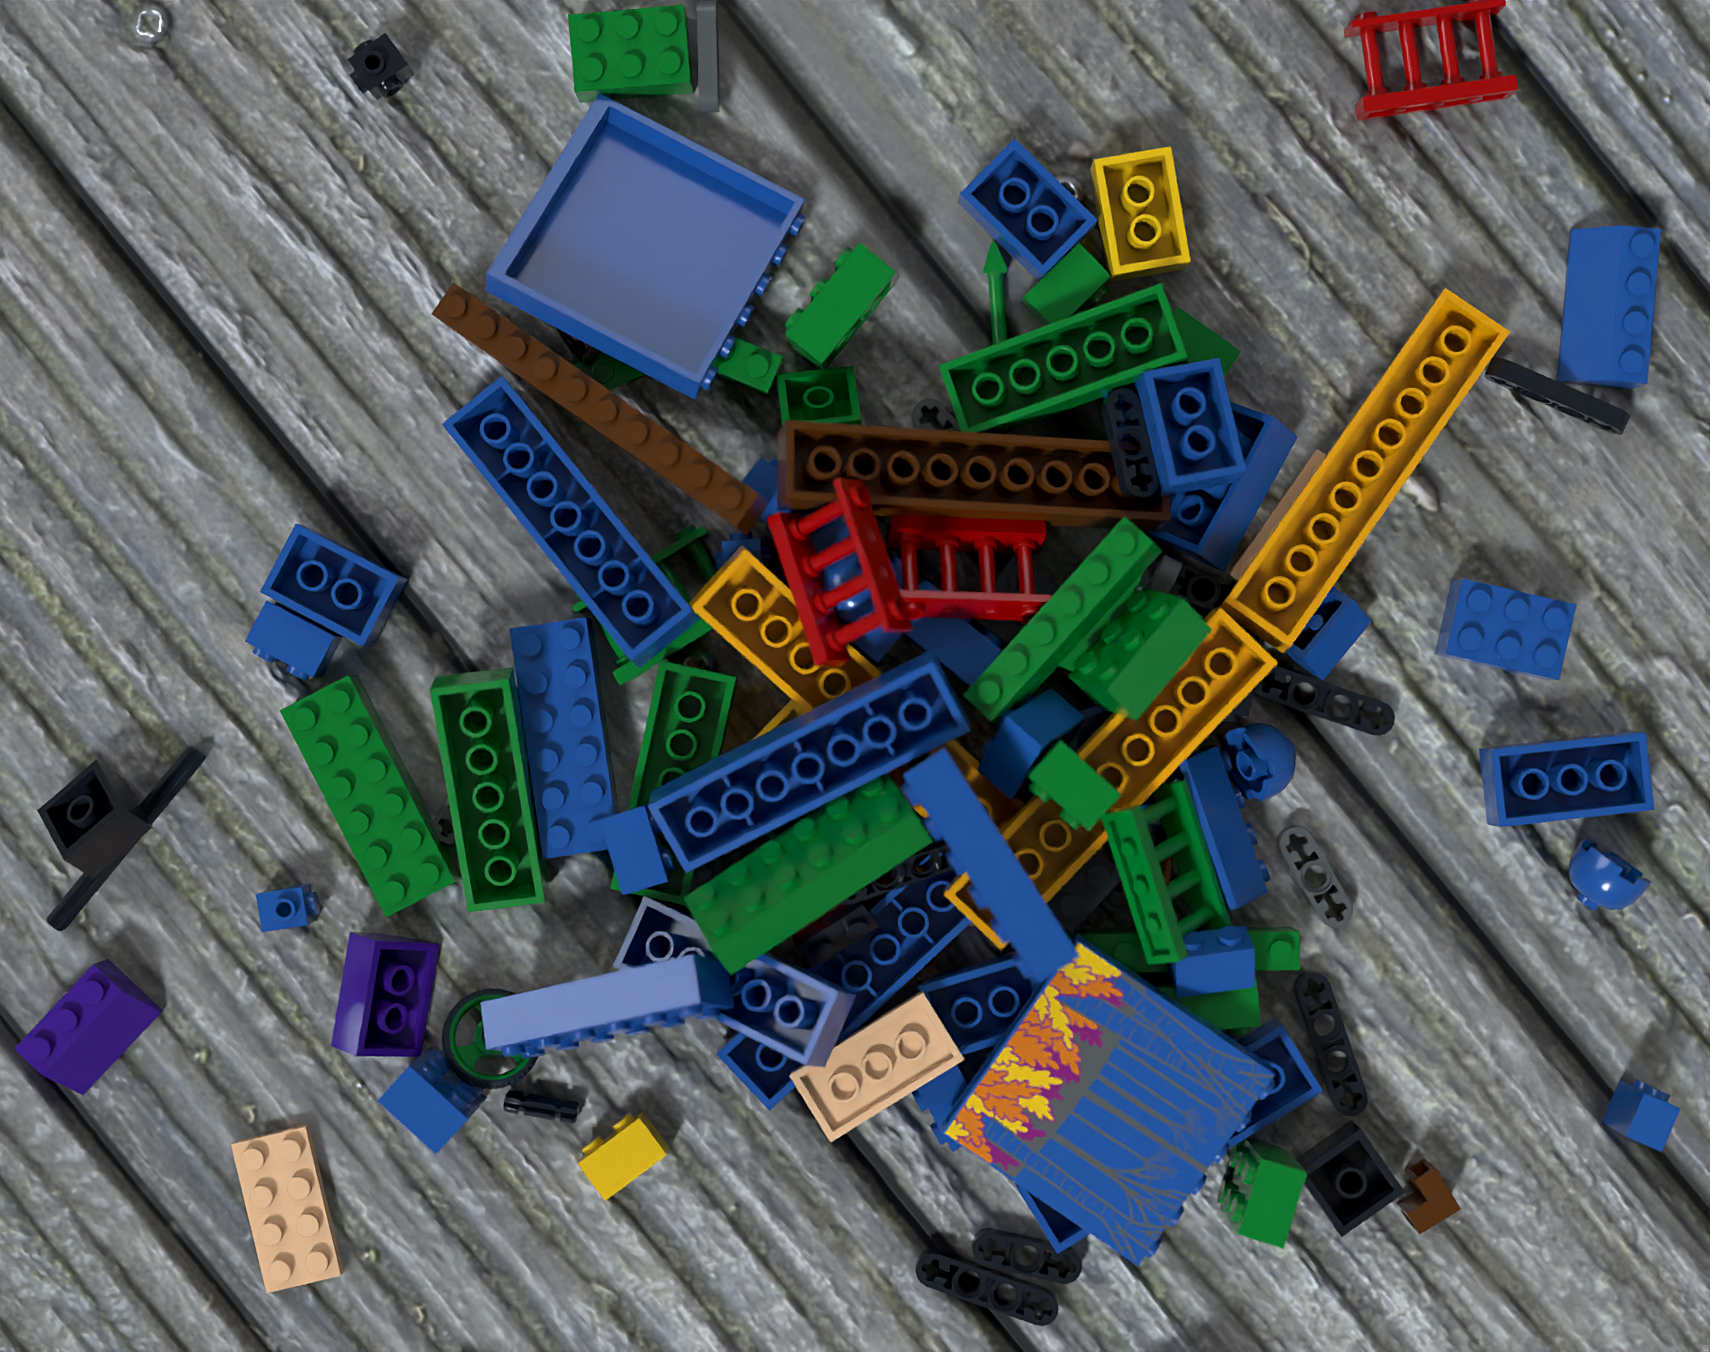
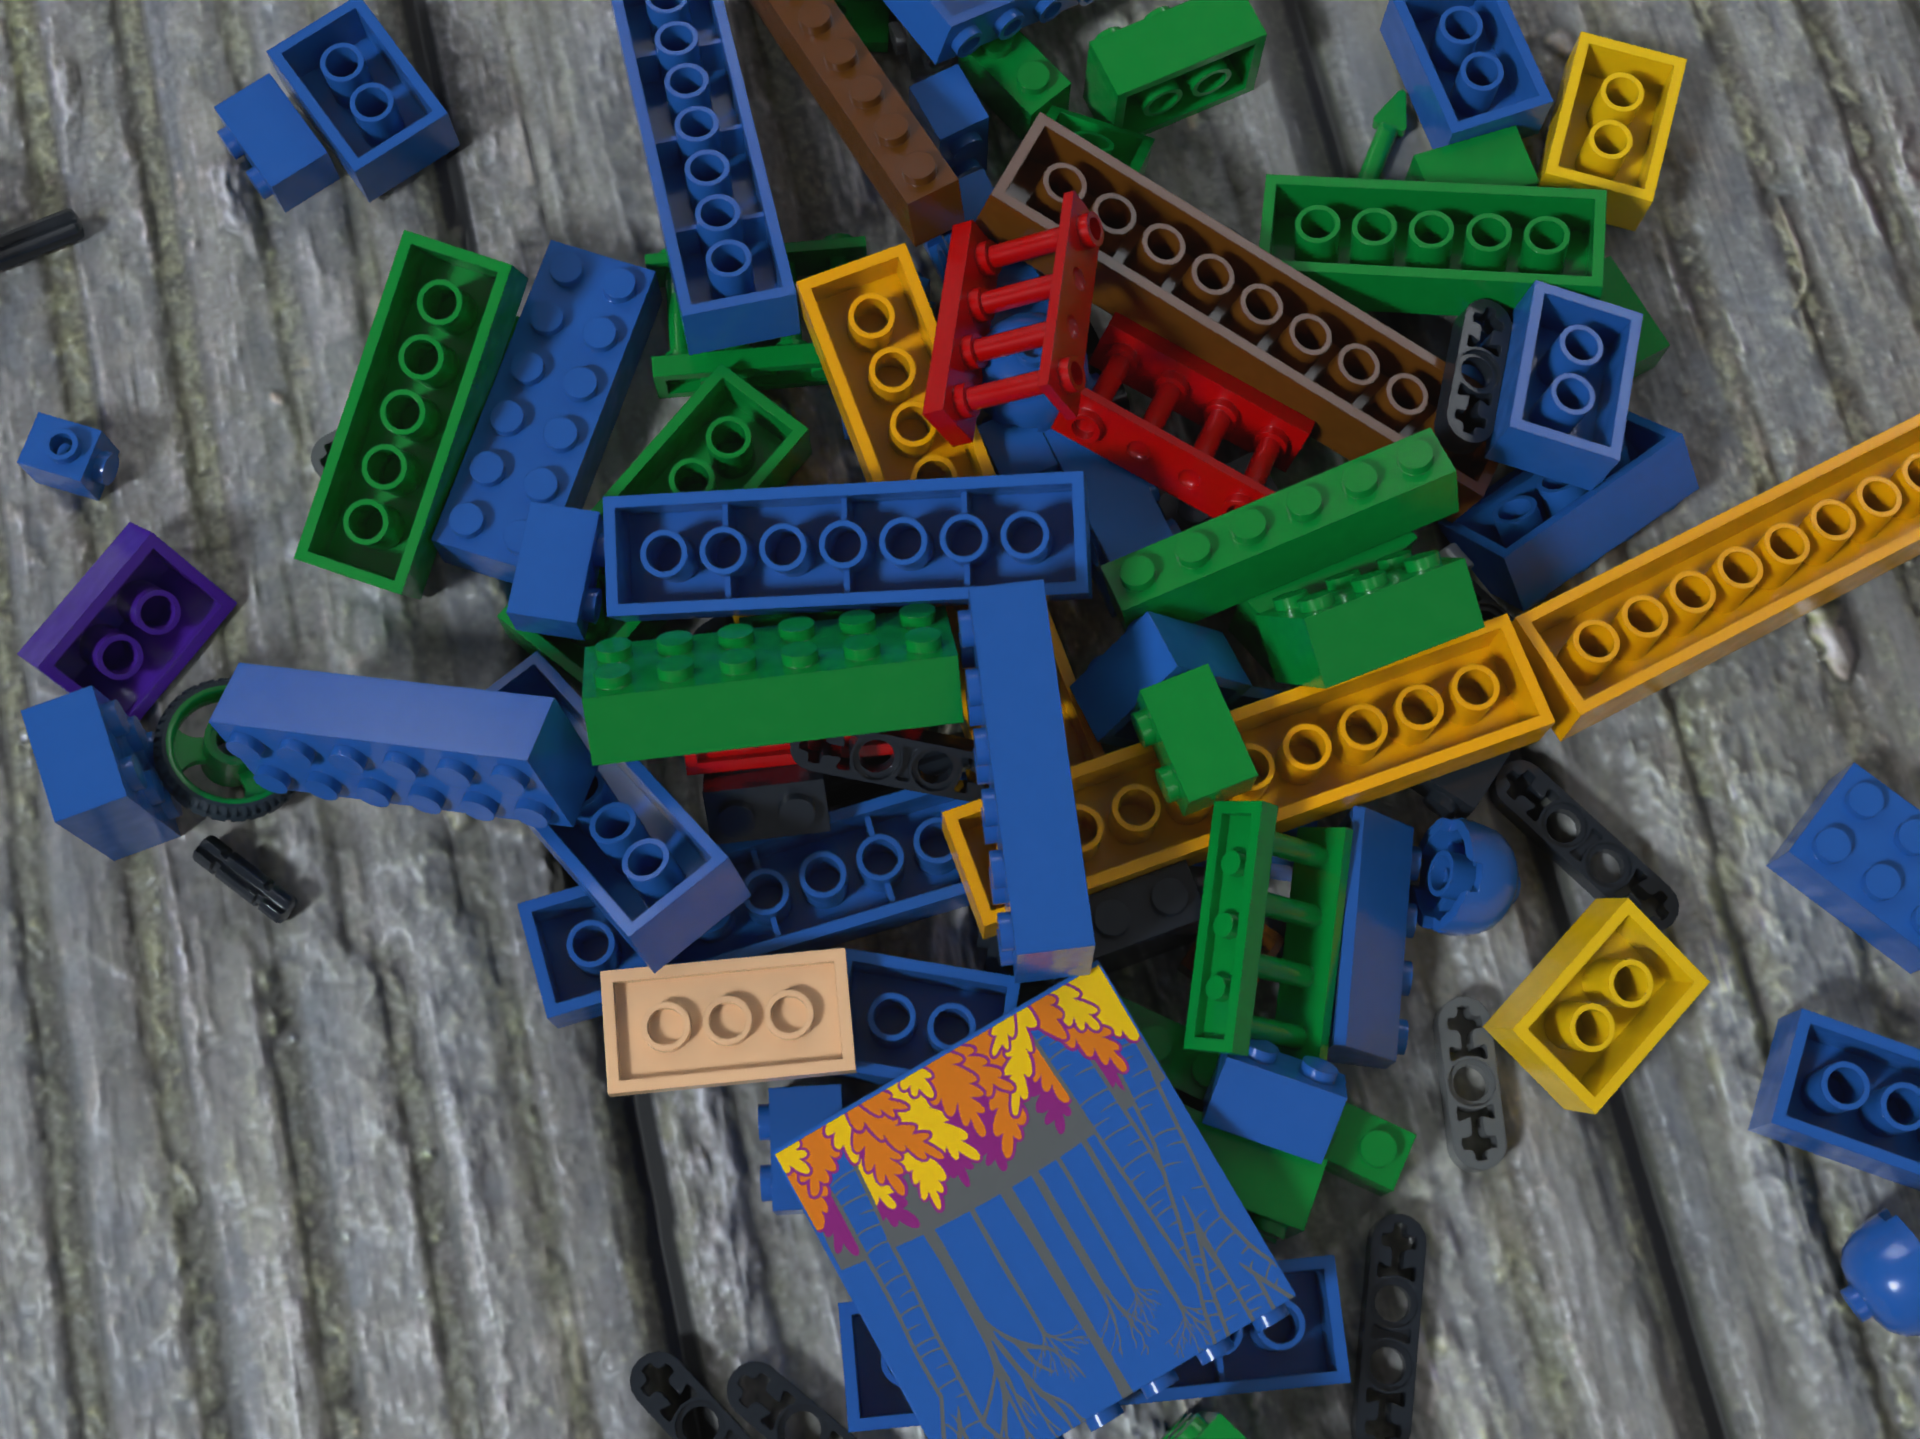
camera: 20 degrees right, 15 degrees down
green brick [280,675,462,917] -> none
yellow brick [578,1111,670,1201] -> none
blue brick [1286,587,1372,681] -> none
none -> blue brick [909,64,989,179]
none -> yellow brick [1483,898,1710,1115]

